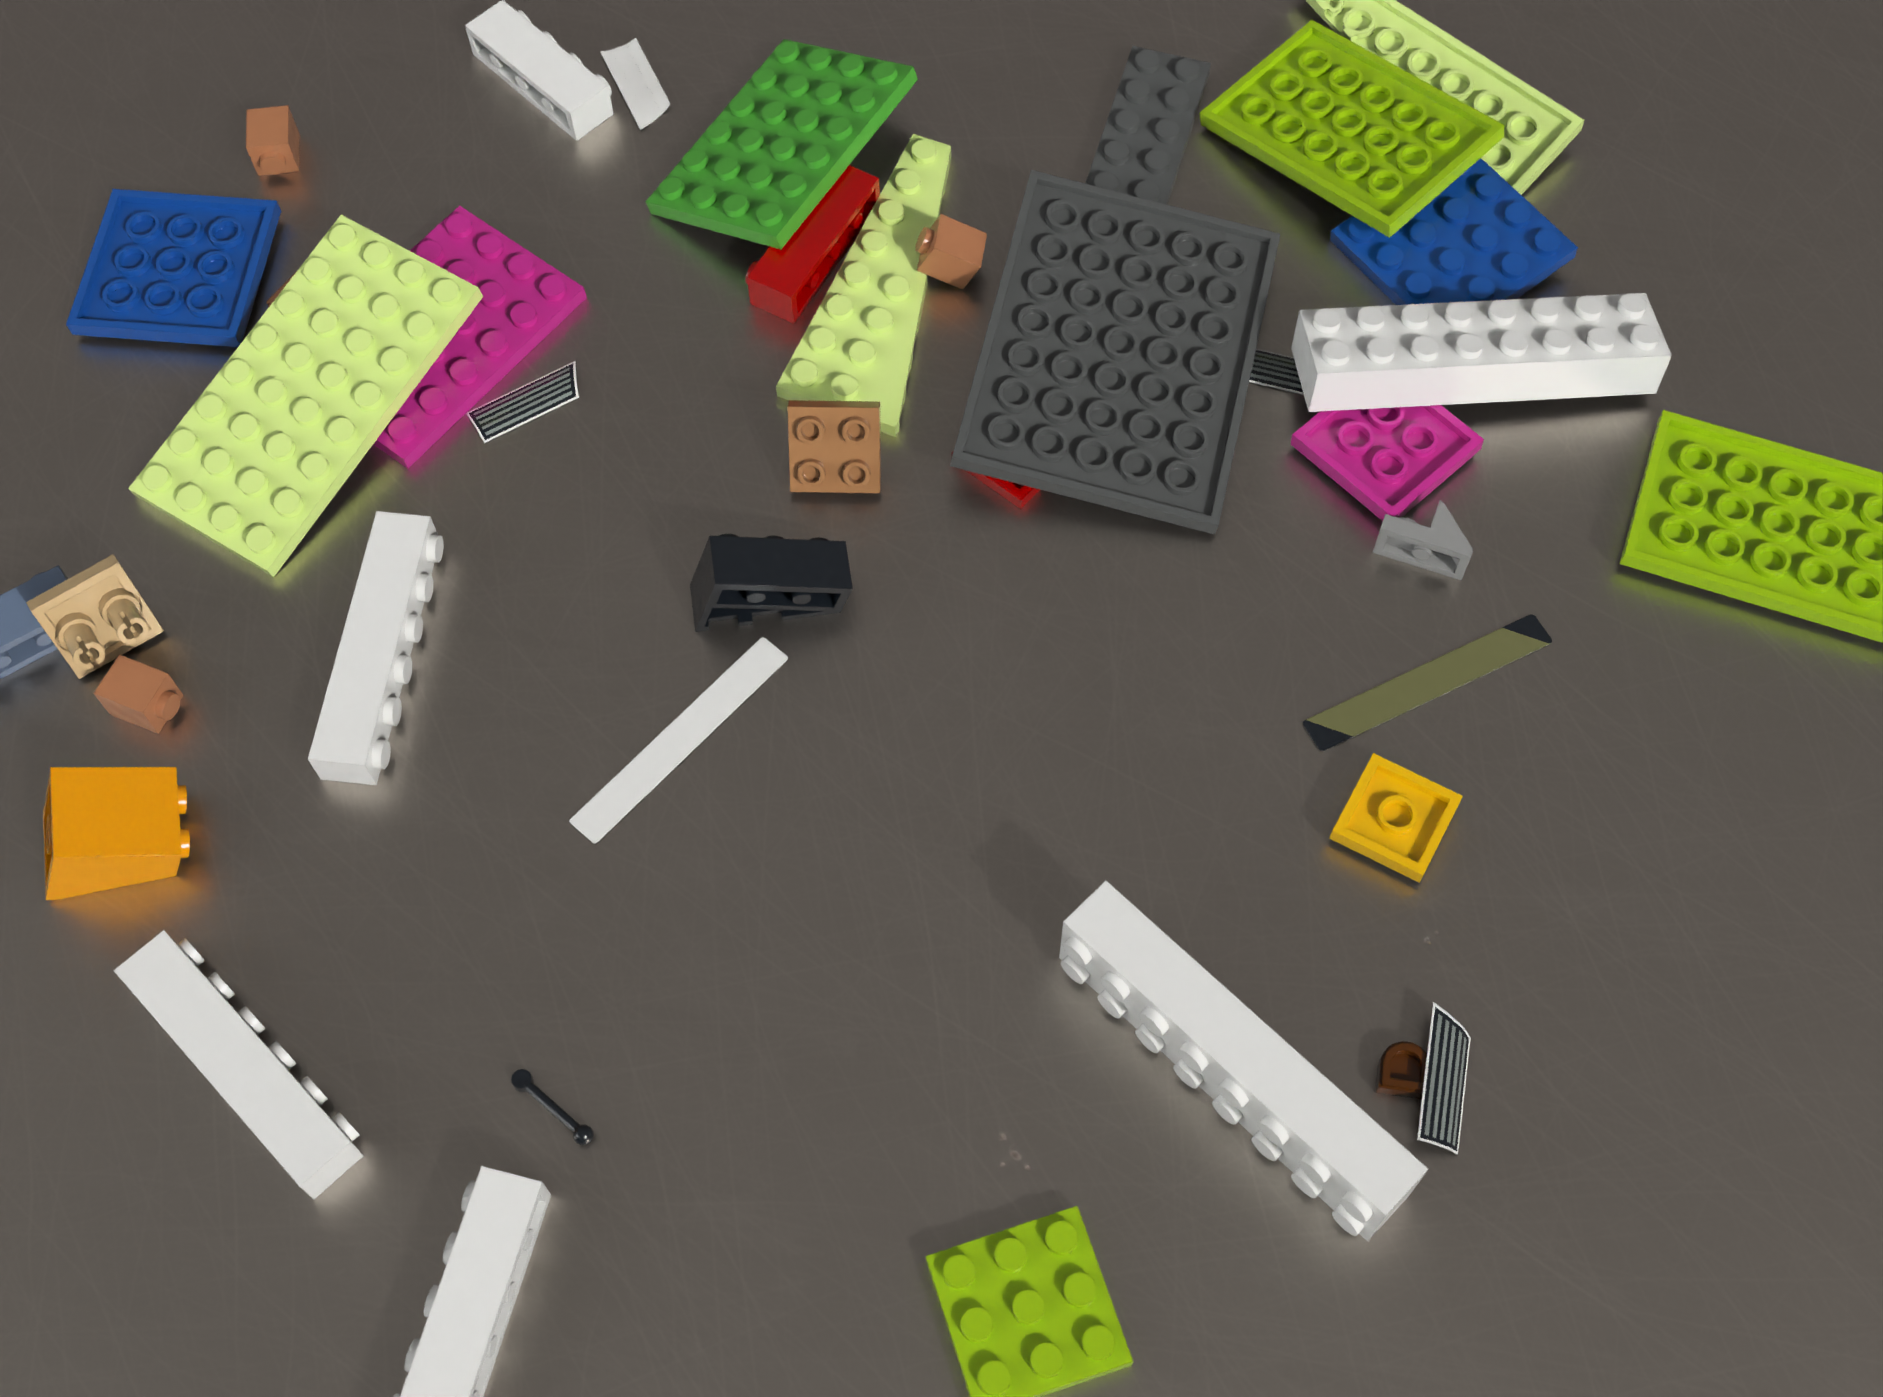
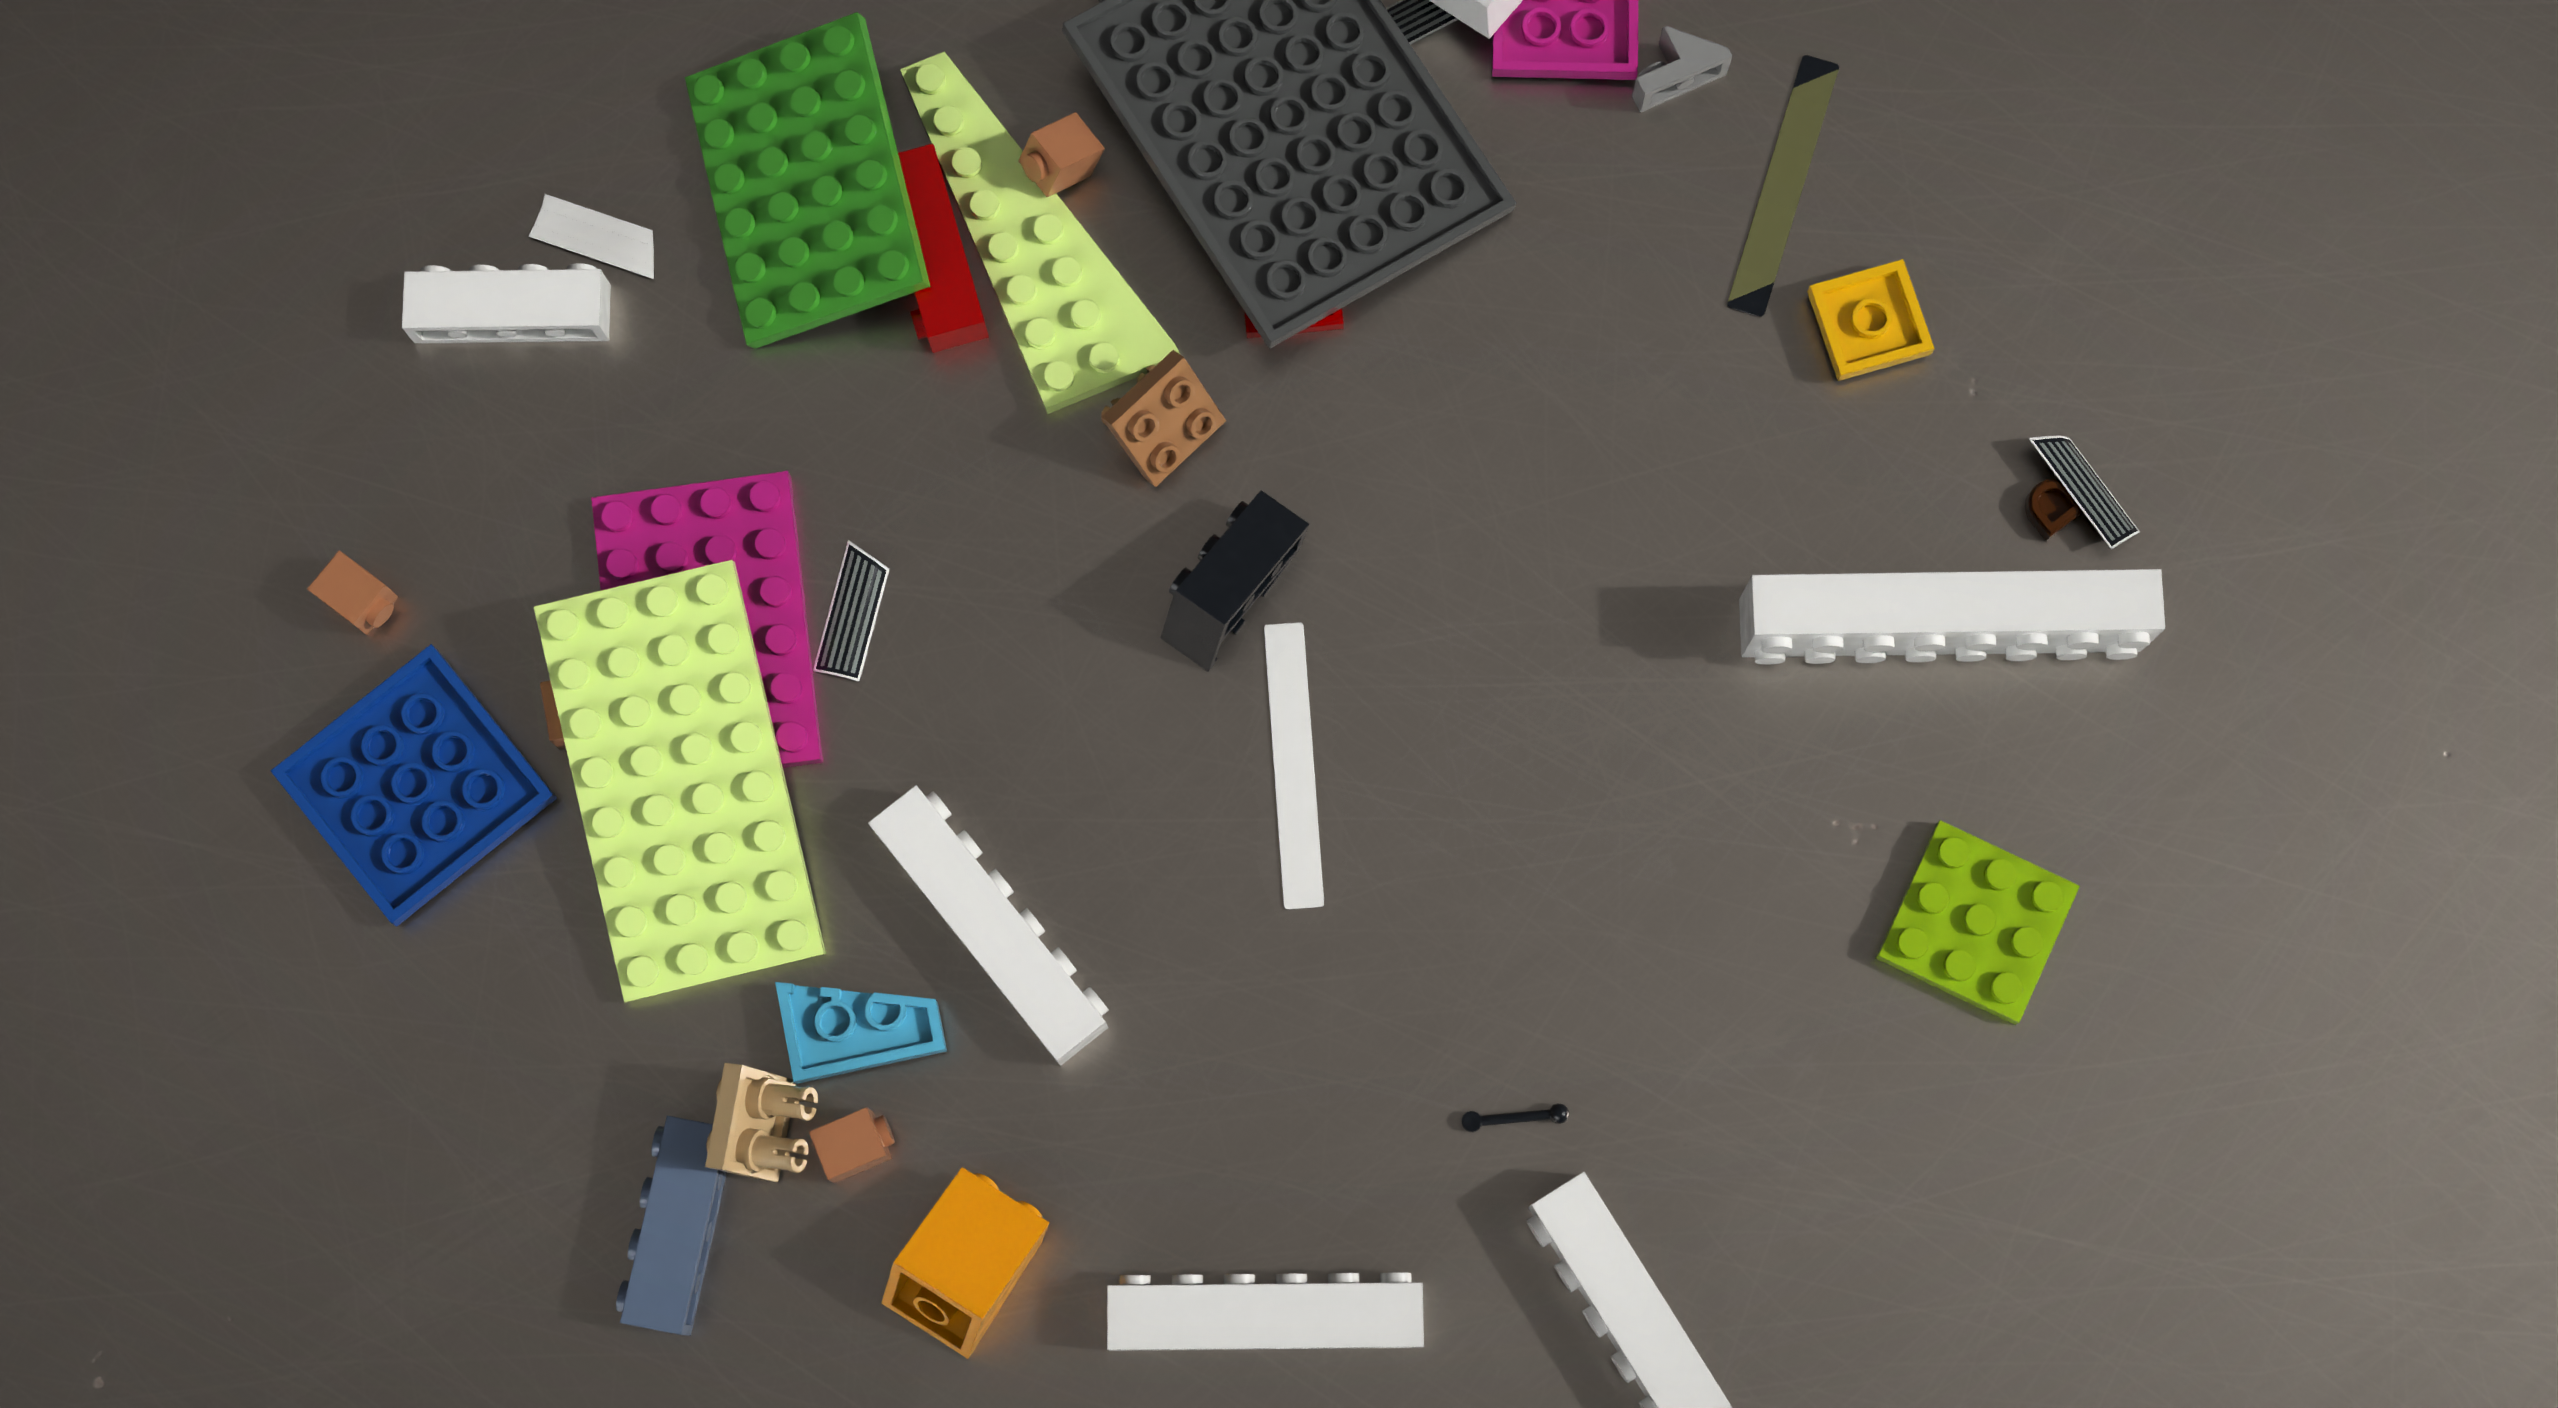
camera: 45 degrees left, 15 degrees up
none -> medium azure wing [775,982,947,1084]

